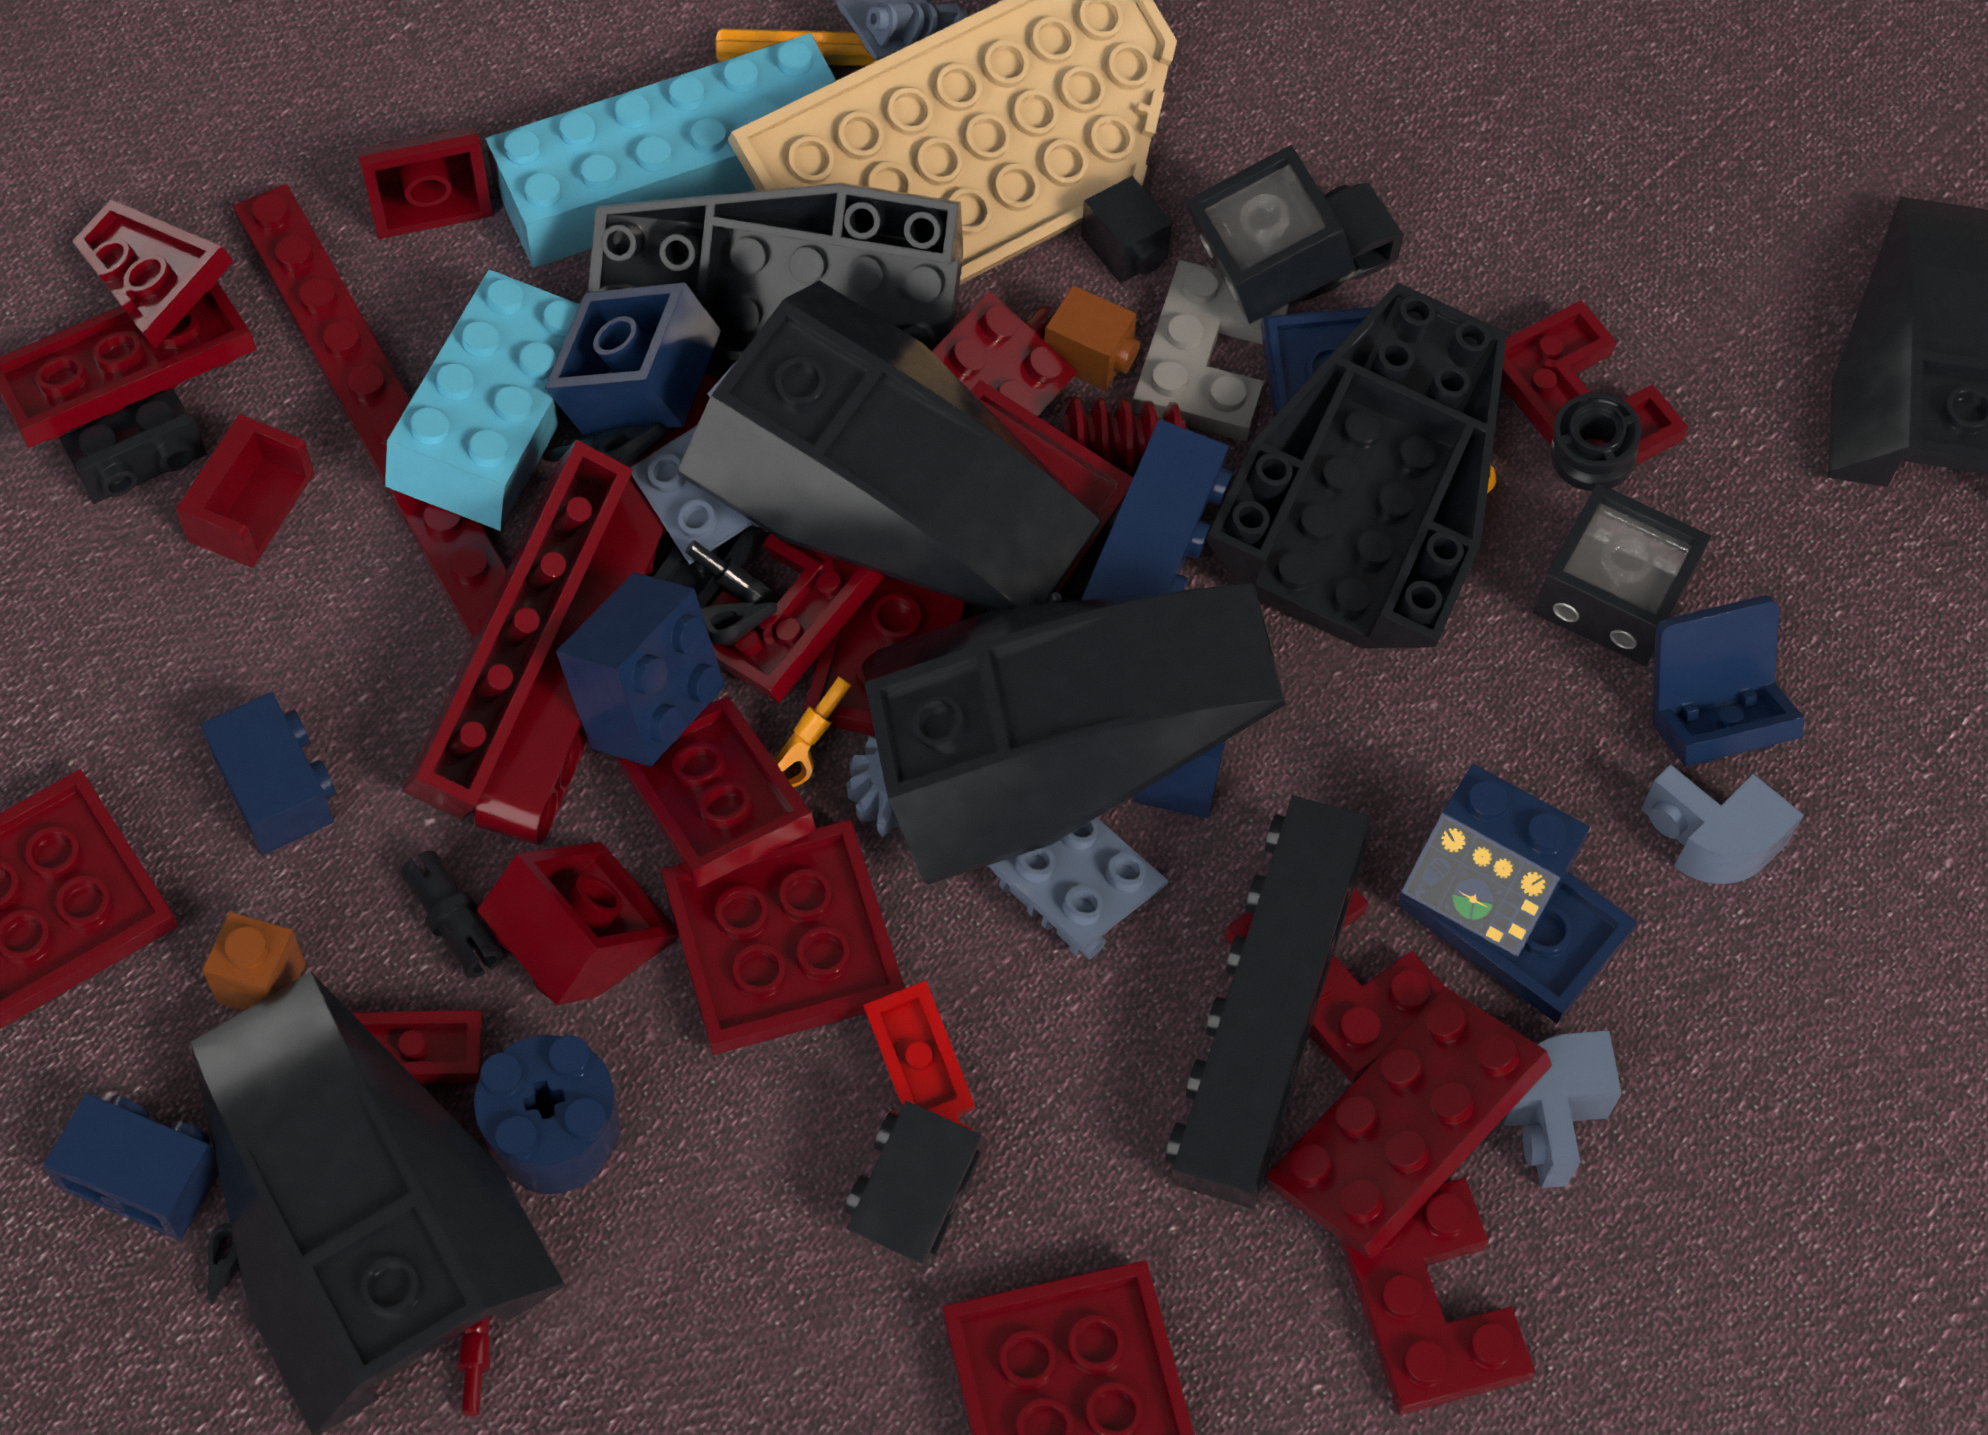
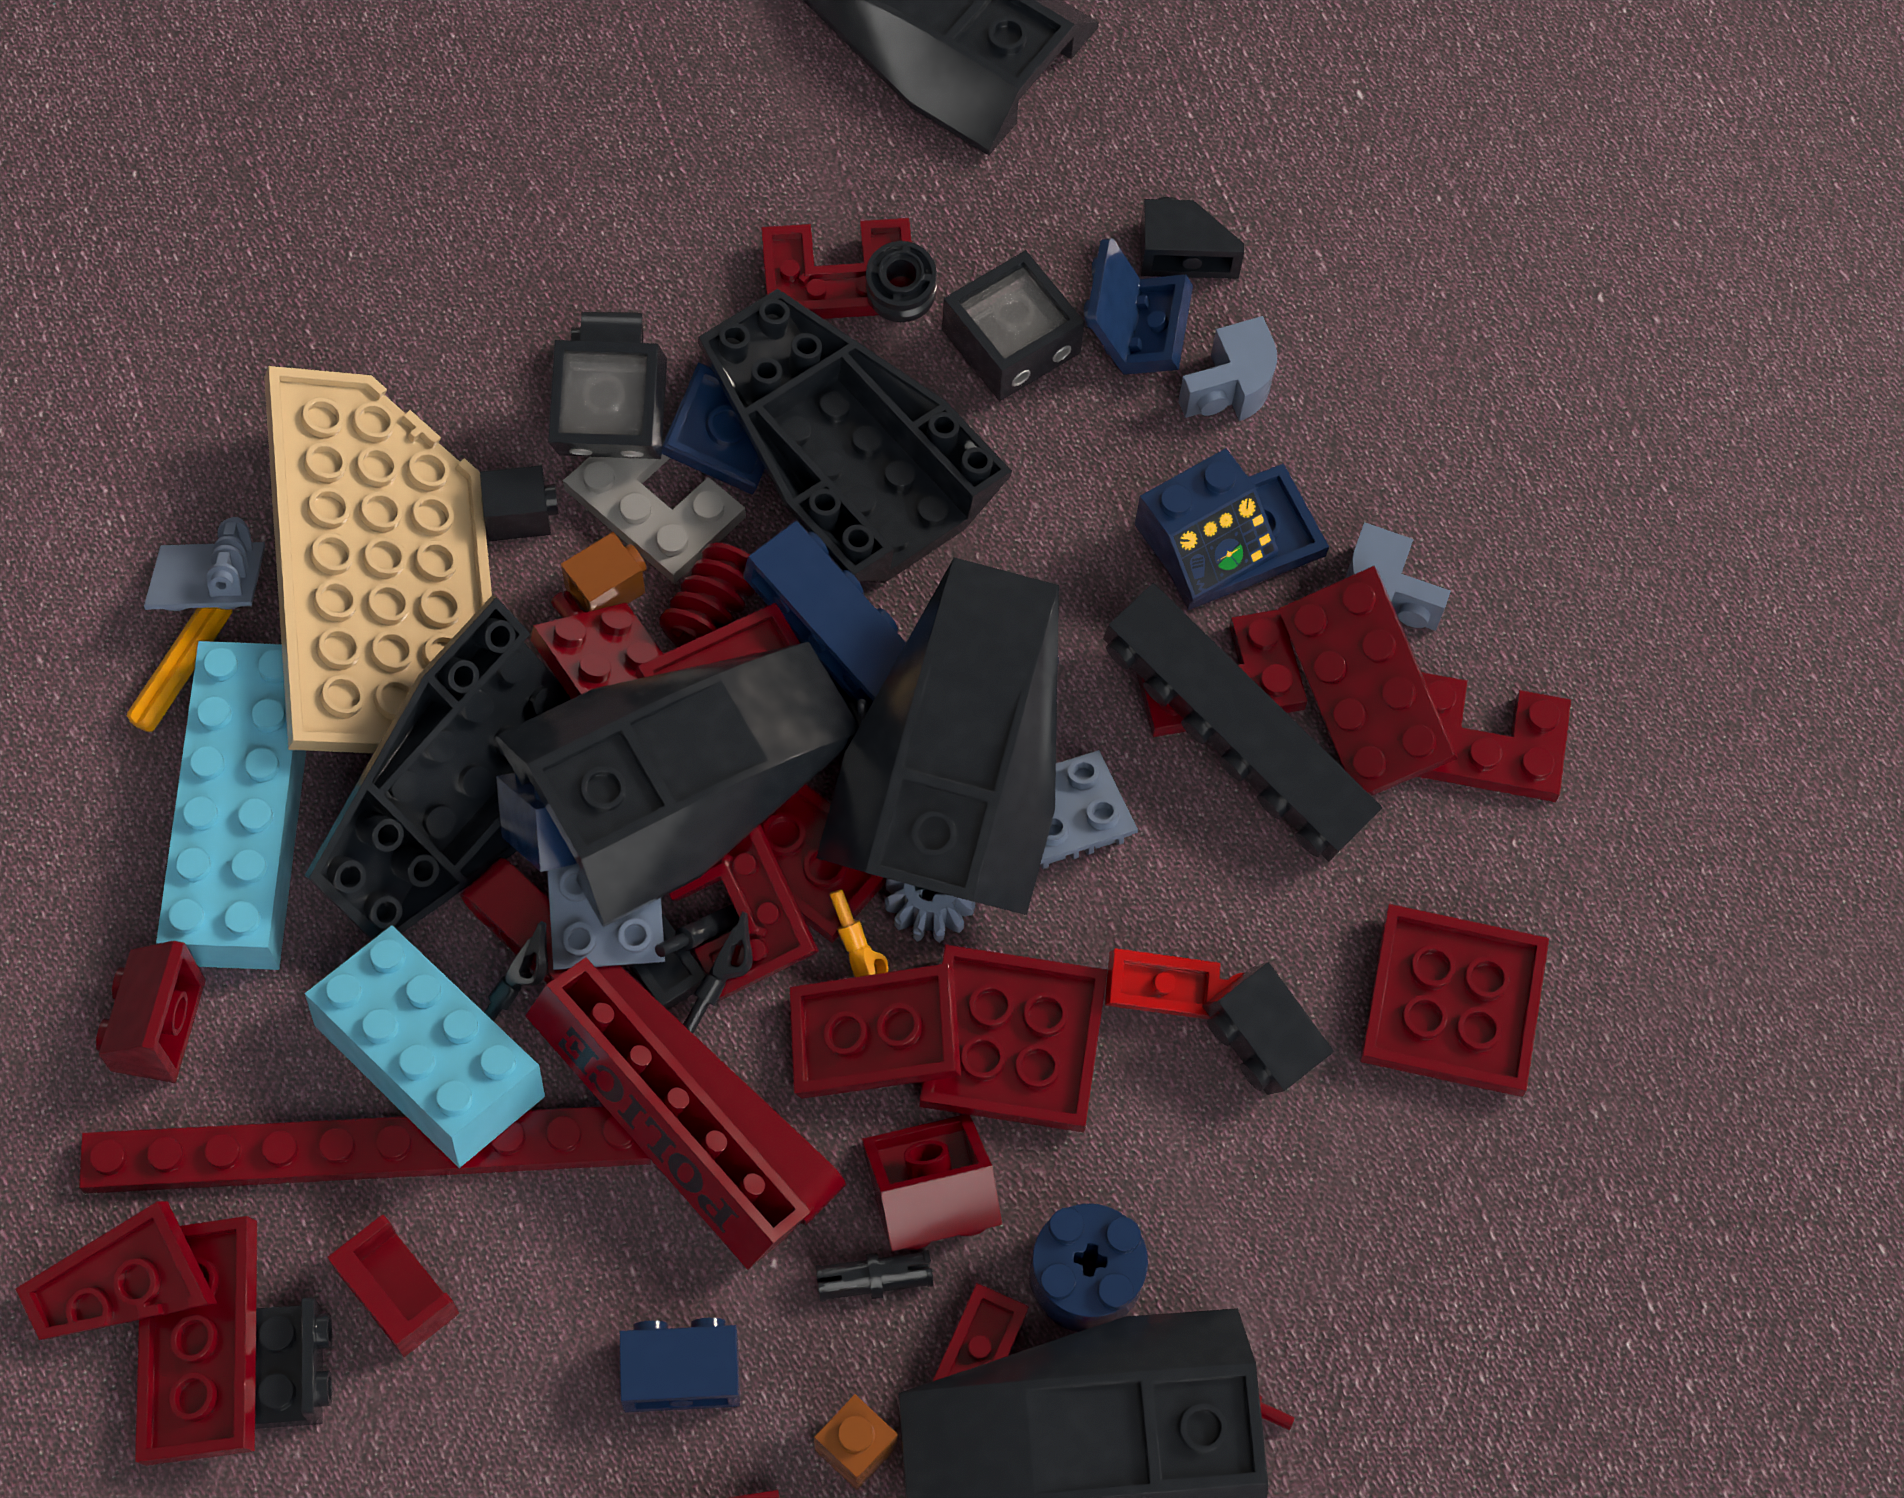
camera: 65 degrees left, 5 degrees up
dark blue brick [545,283,721,434] -> none
dark blue brick [556,572,725,767] -> none
none -> black slope [1140,197,1244,279]

